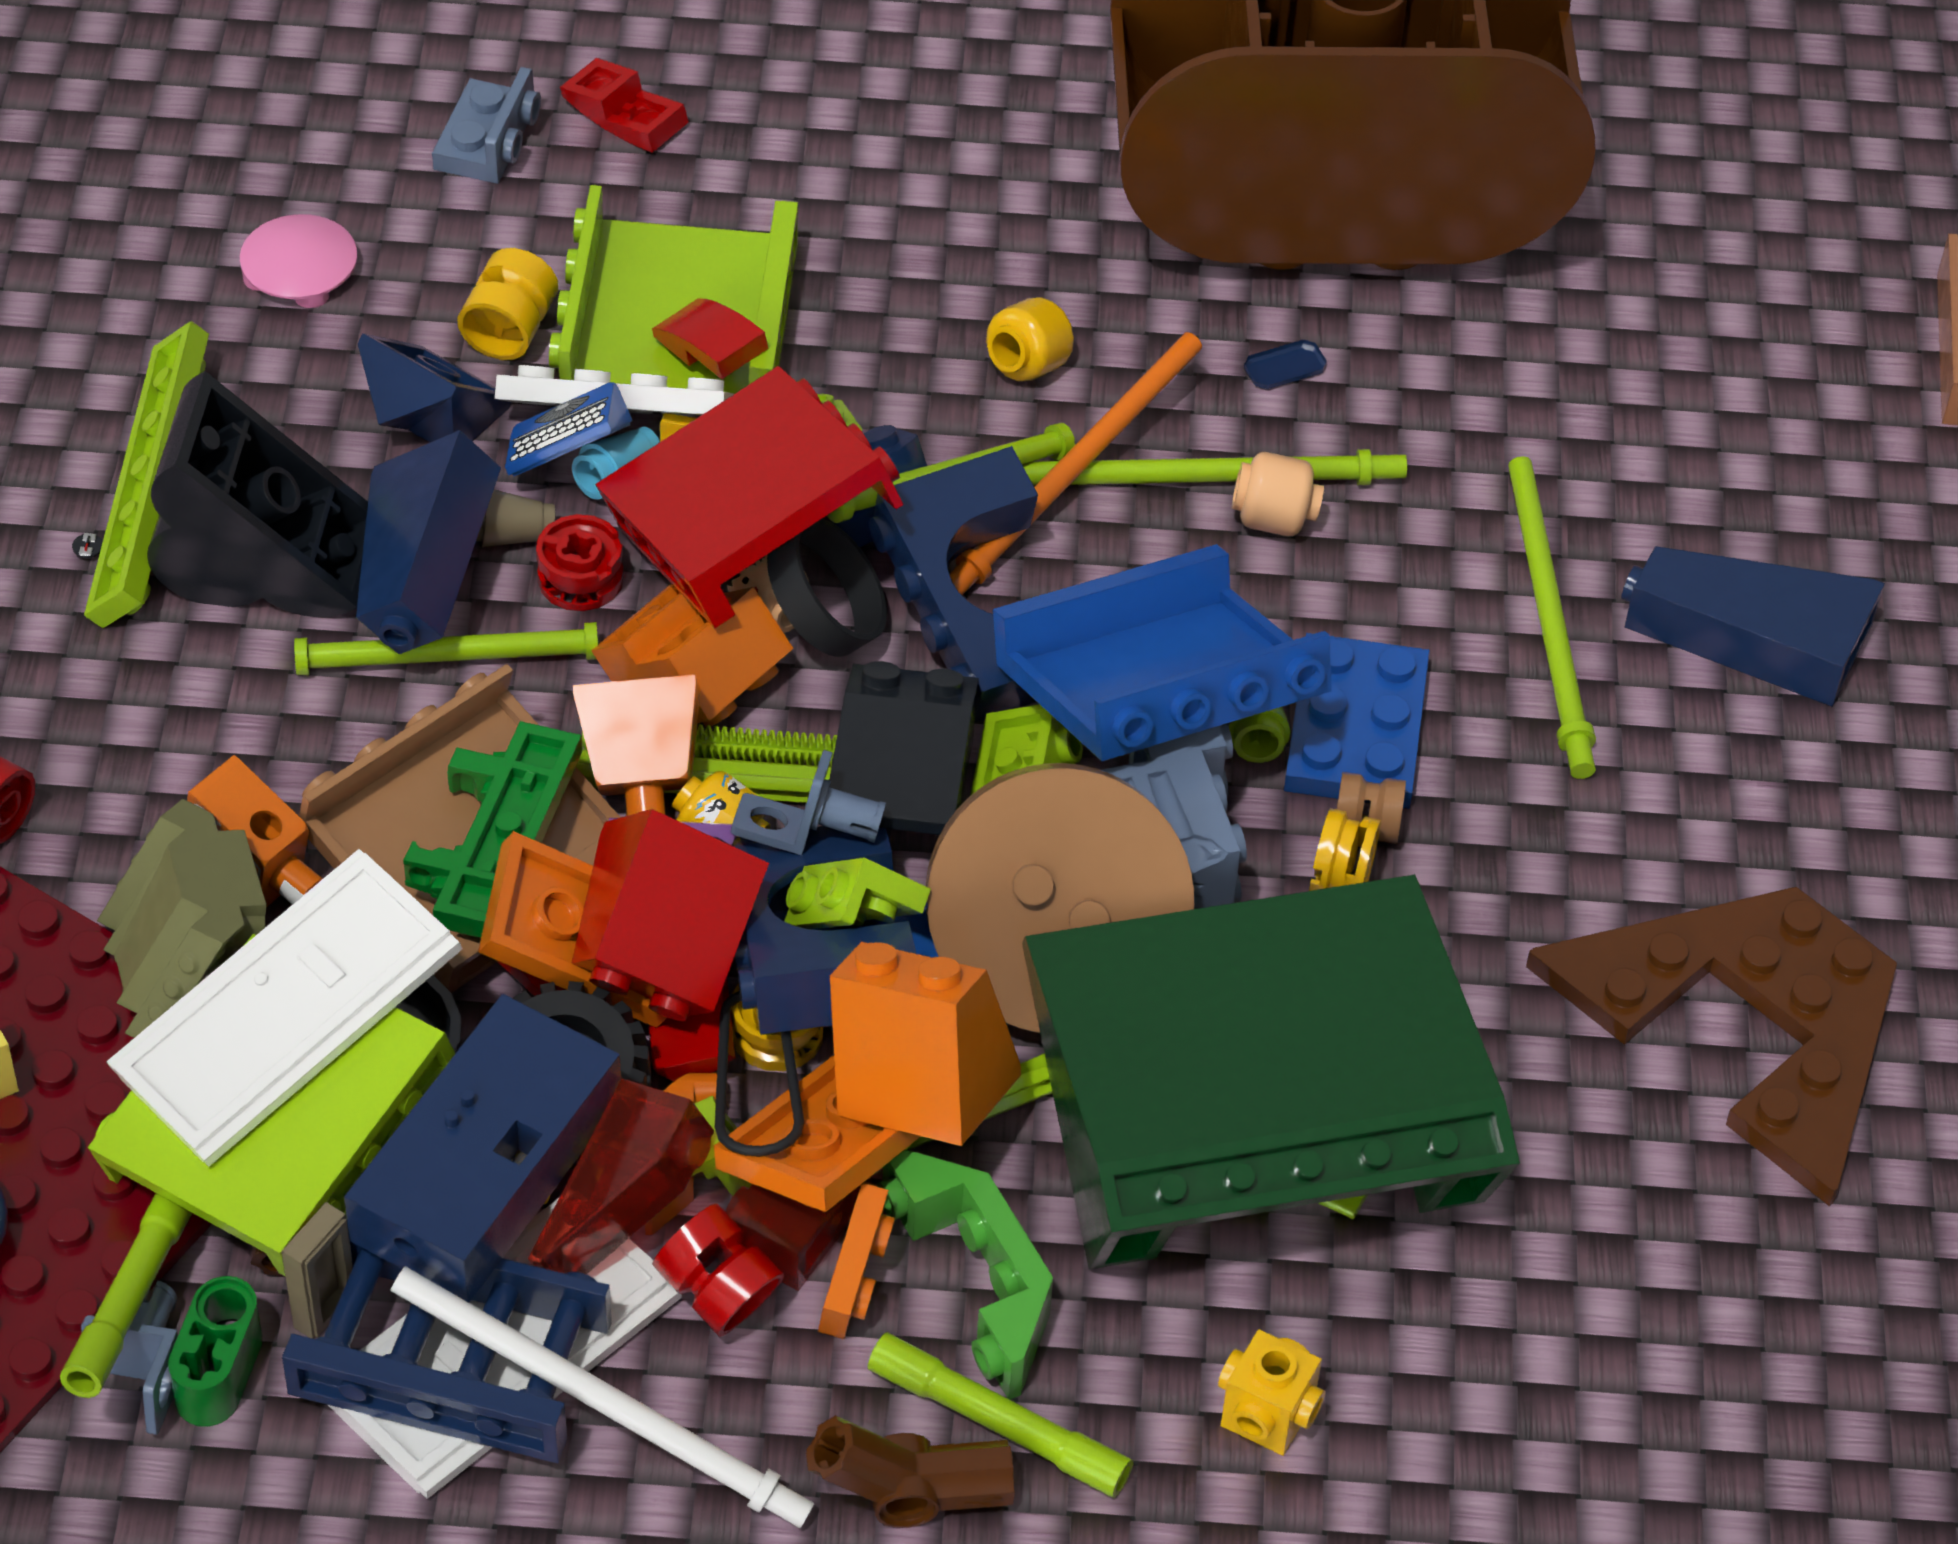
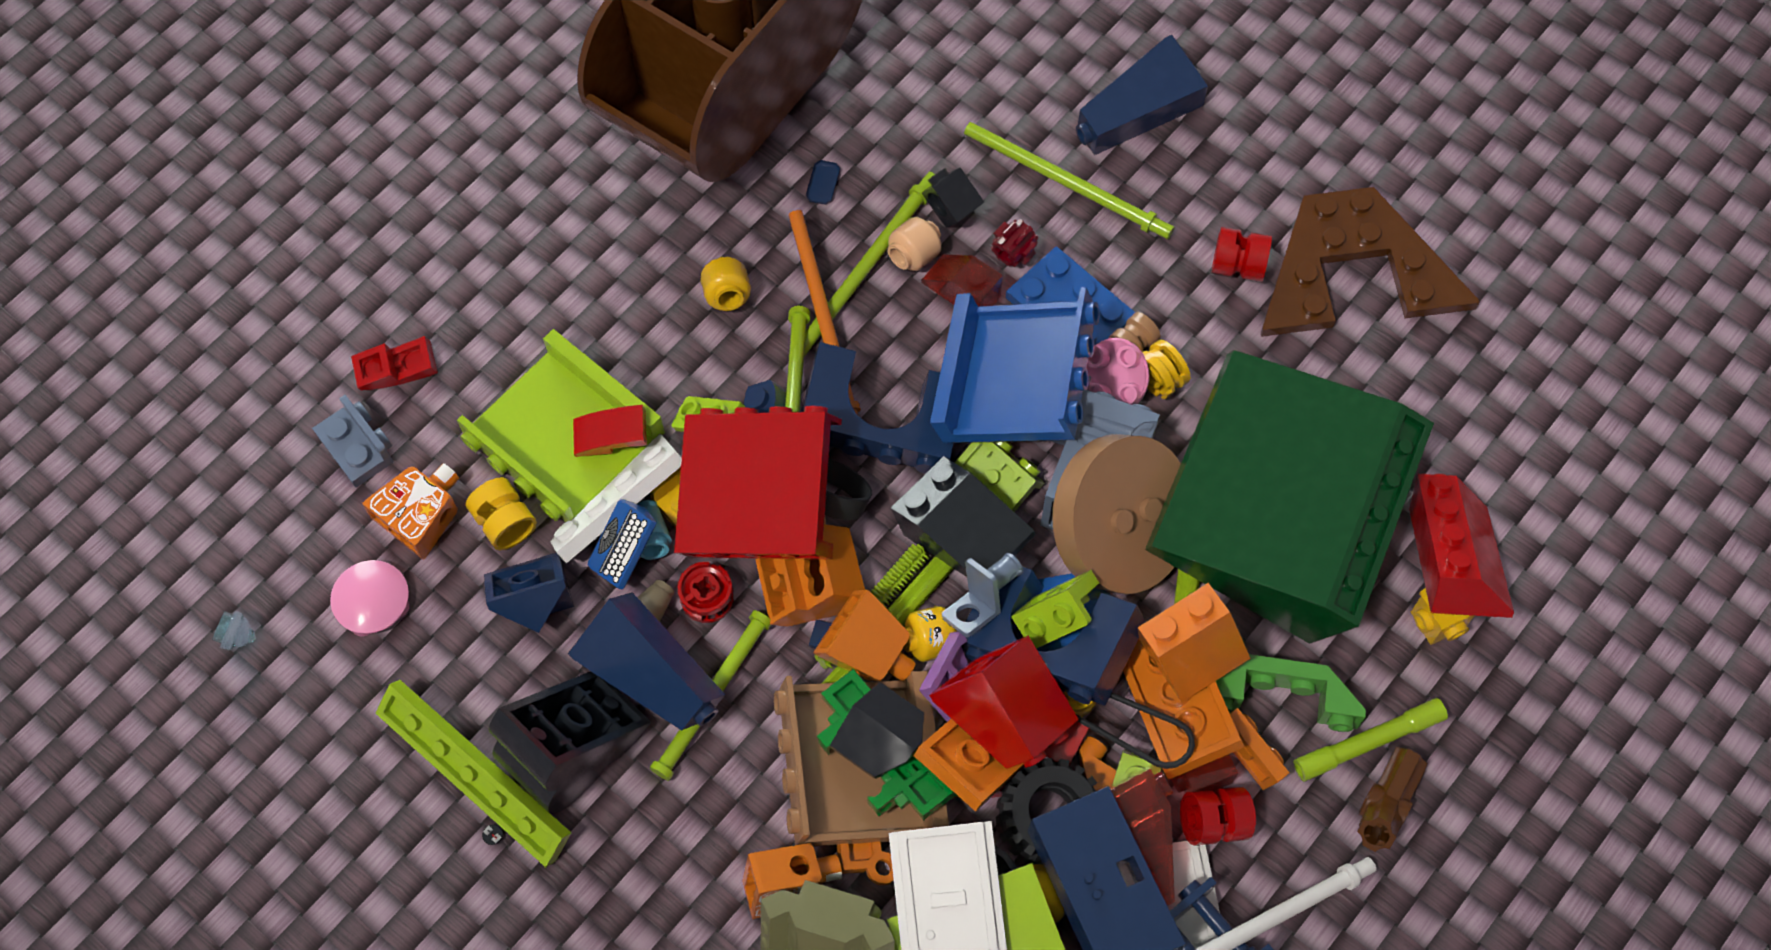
camera: 50 degrees left, 15 degrees up
none -> clear light blue plate [212,611,256,650]
none -> orange torso [362,463,460,560]
none -> black slope [830,682,924,779]
none -> clear red slope [921,254,1003,307]
none -> black brick [922,167,985,228]
none -> dark red gear [991,219,1039,267]
none -> bright pink dish [1087,338,1149,405]
none -> red wheel [1211,227,1272,283]
none -> red slope [1409,473,1514,618]

